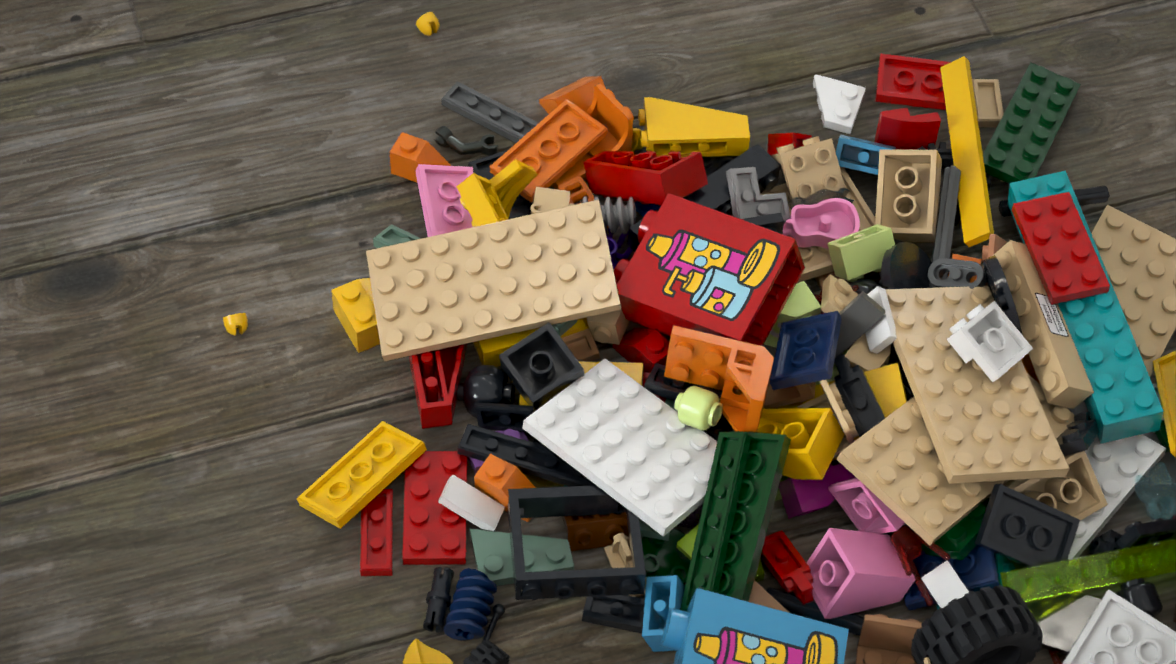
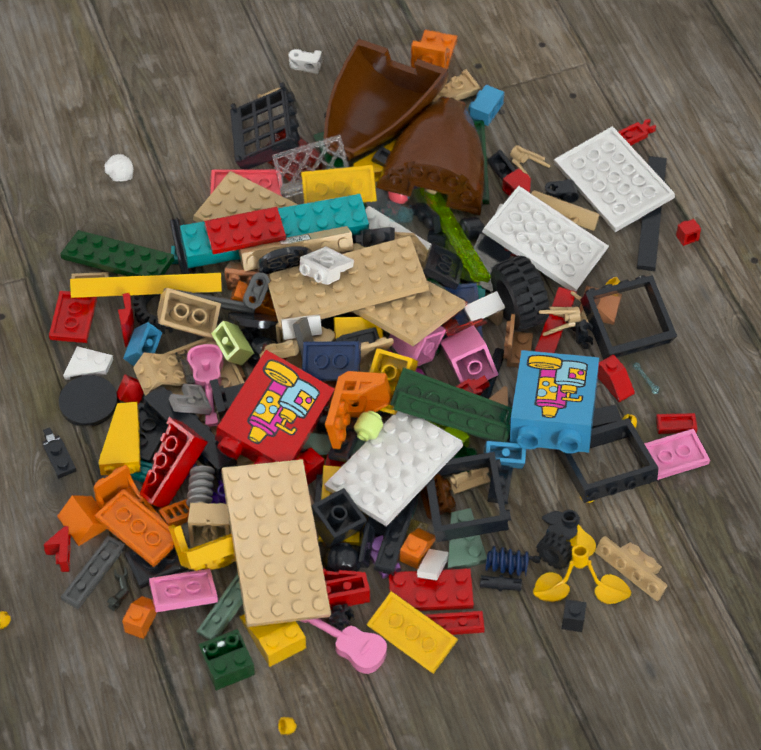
camera: 90 degrees left, 0 degrees up
none -> black hinge [42,427,76,479]
none -> red slope [43,526,71,572]
none -> black tile [59,375,117,426]
none -> dark green slope [199,629,255,691]
none -> bright pink piece [300,618,387,674]
none -> black gear [329,603,355,630]

